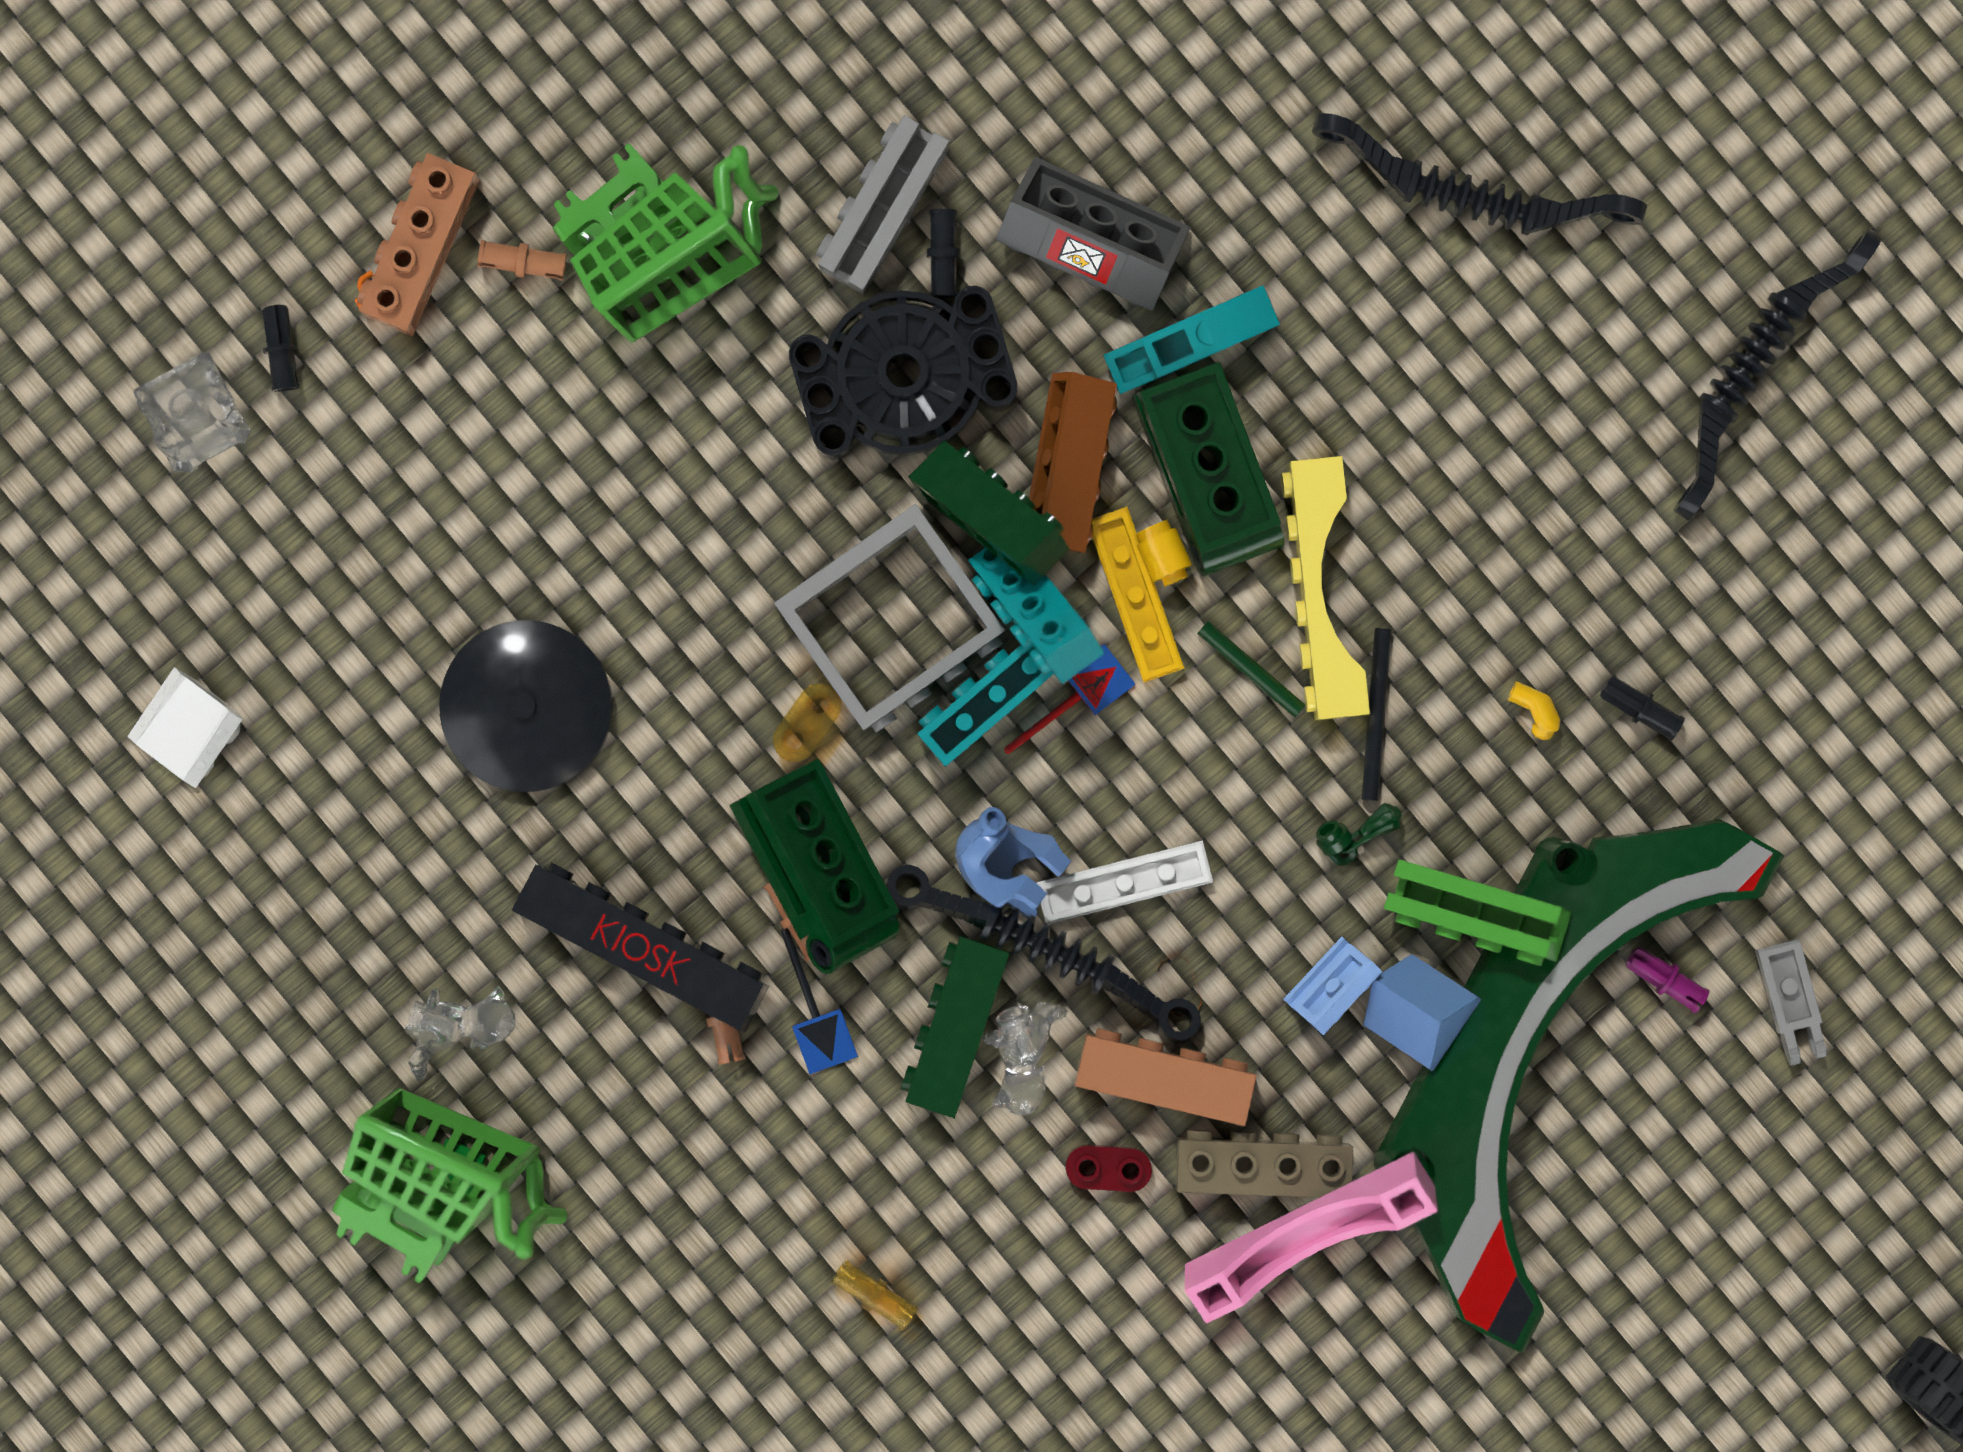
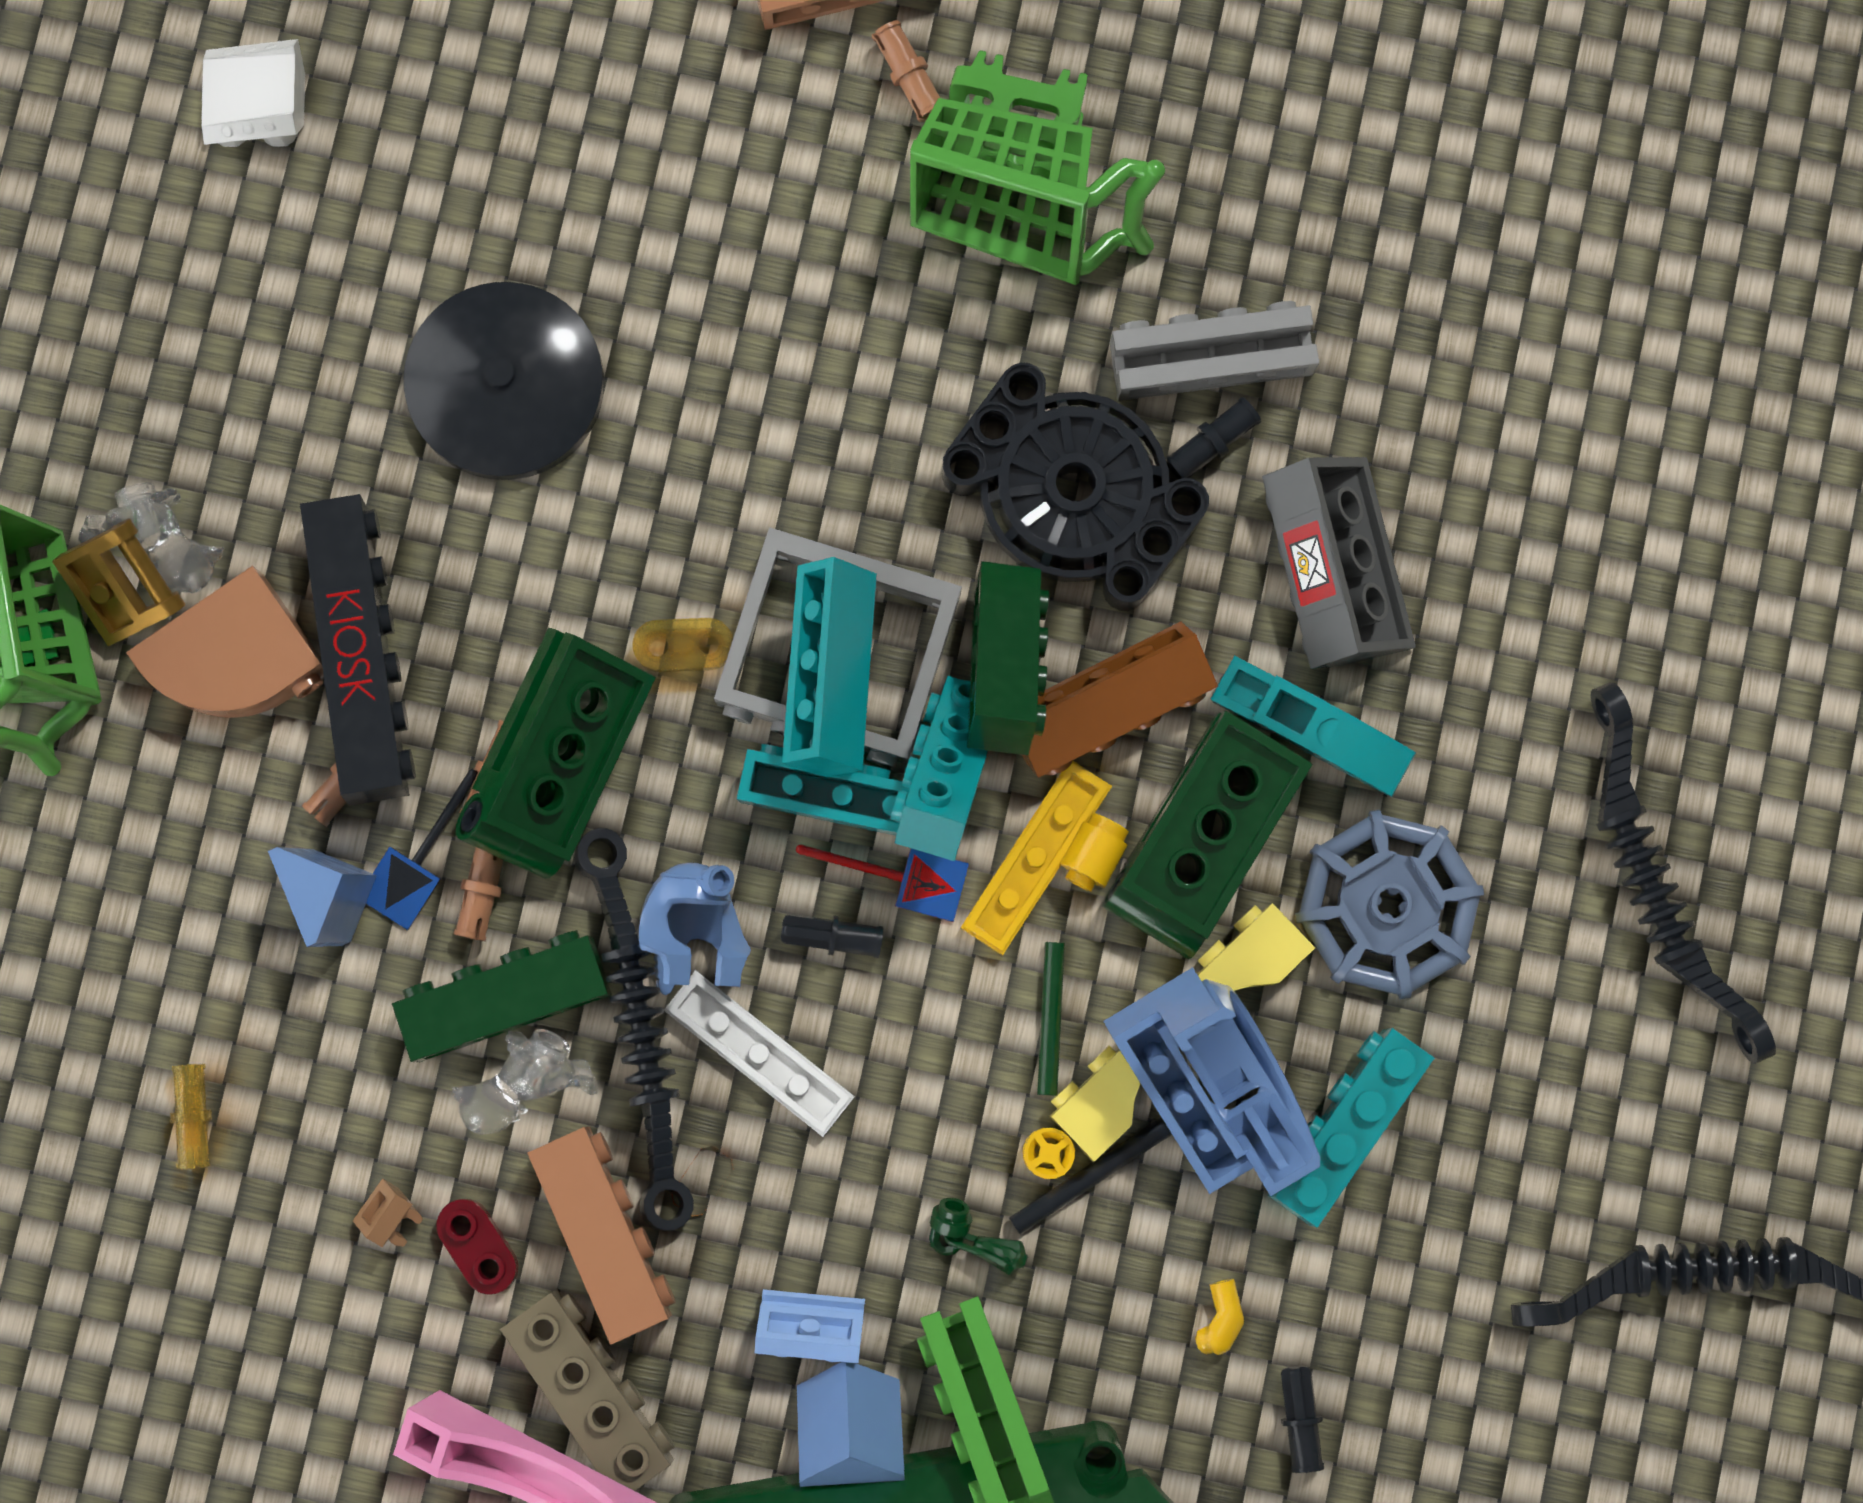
camera: 50 degrees right, 5 degrees down
none -> pearl gold plate [52,518,186,646]
none -> nougat brick [126,565,324,718]
none -> medium blue slope [268,847,377,947]
none -> medium nougat tile [353,1178,423,1247]
none -> nougat pin [453,847,504,942]
none -> black axle [781,914,884,958]
none -> teal brick [782,557,877,777]
none -> yellow wheel [1023,1128,1075,1179]
none -> medium blue piece [1104,967,1320,1196]
none -> teal brick [1267,1028,1435,1228]
none -> sand blue plate [1295,810,1484,1000]

